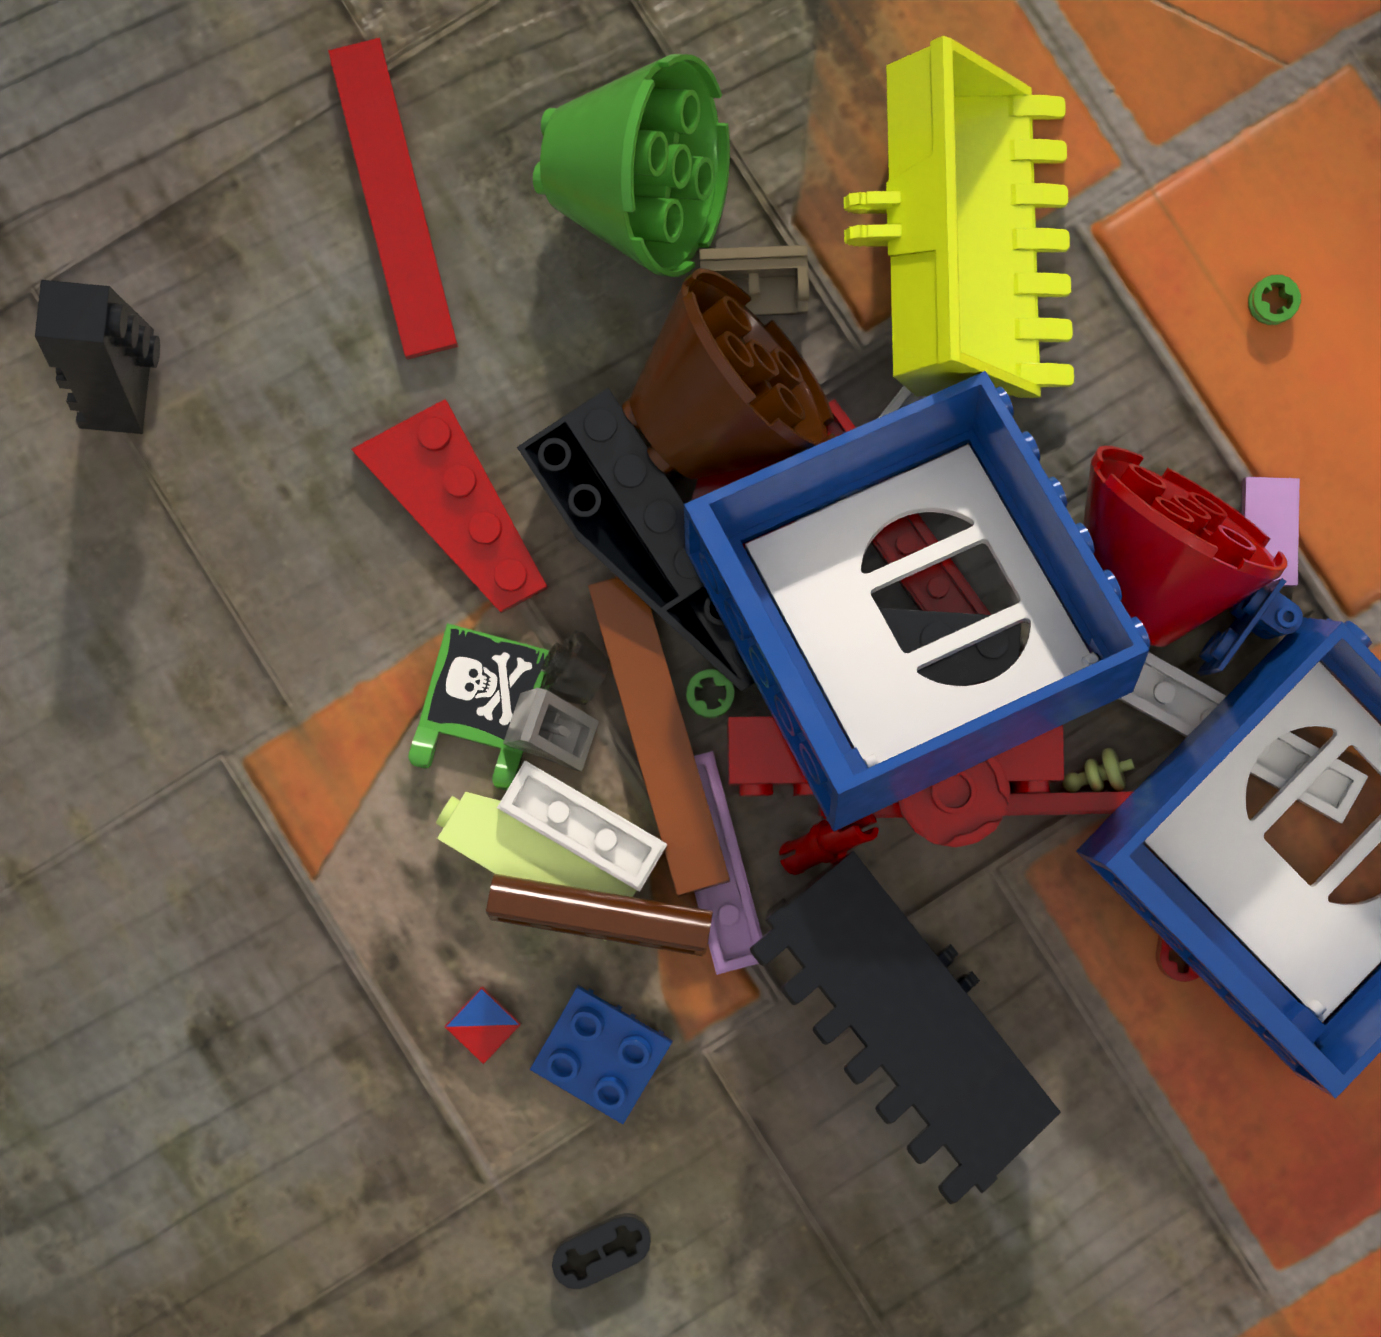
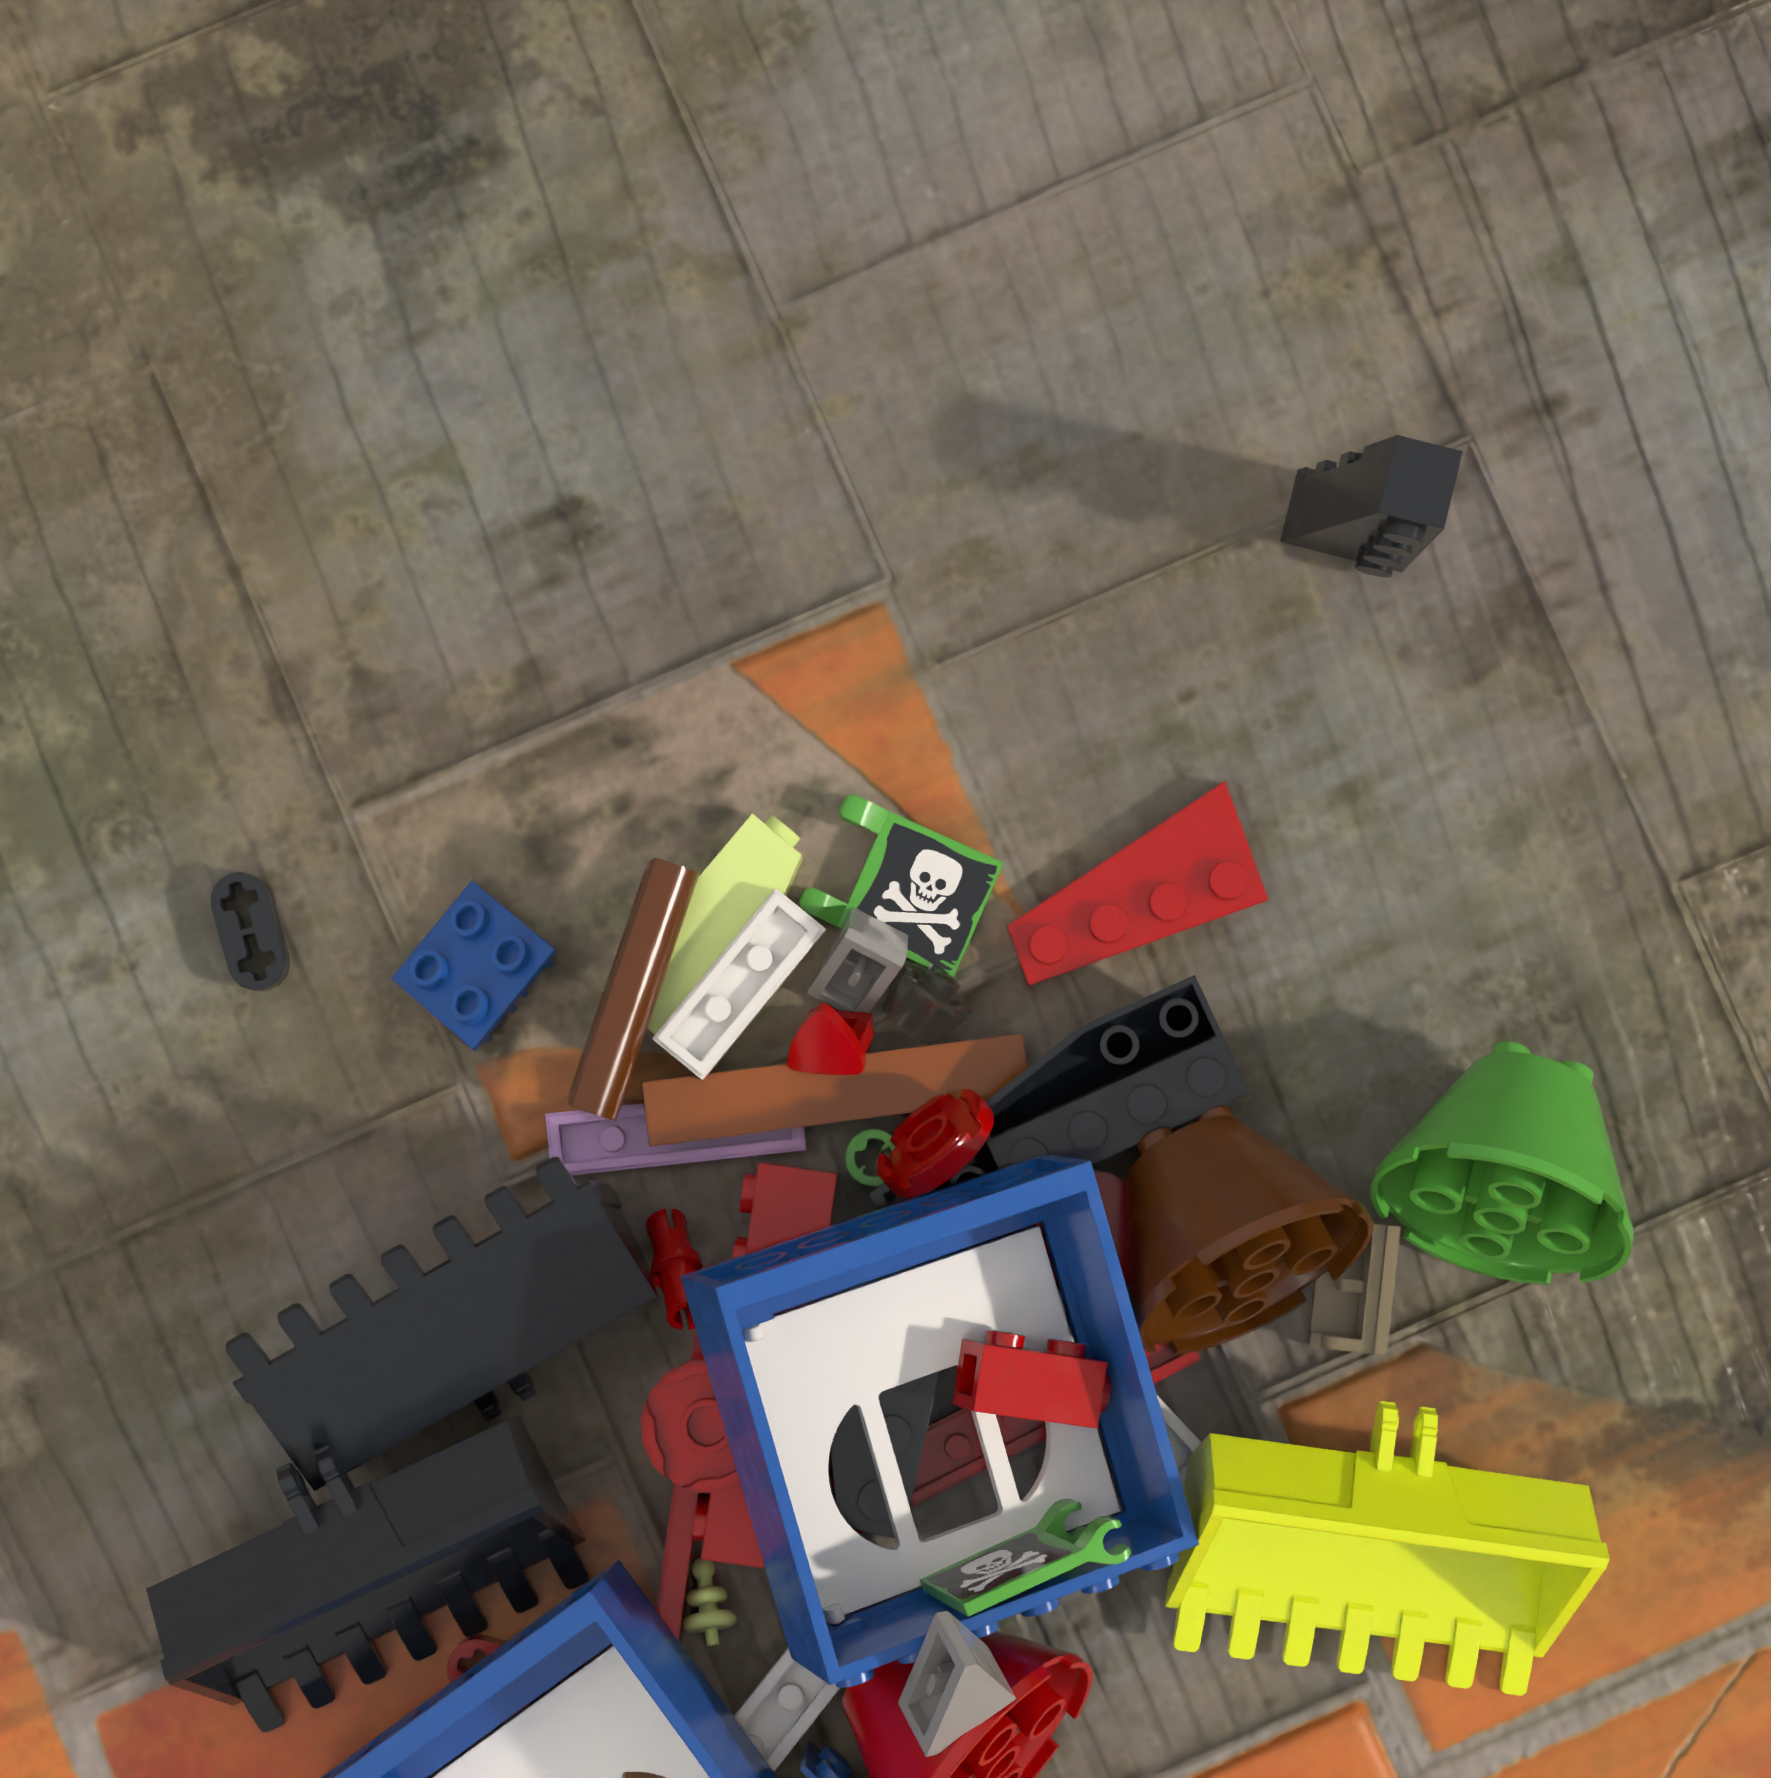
camera: 95 degrees right, 0 degrees up
red tile [328,37,458,360] -> none
tile [444,986,522,1064] -> none
none -> black piece [146,1415,589,1732]
none -> red tile [787,1003,874,1075]
none -> red tile [877,1089,994,1198]
none -> light grey slope [898,1611,1017,1757]
none -> bright green flag [920,1498,1131,1617]
none -> red brick [952,1330,1111,1429]

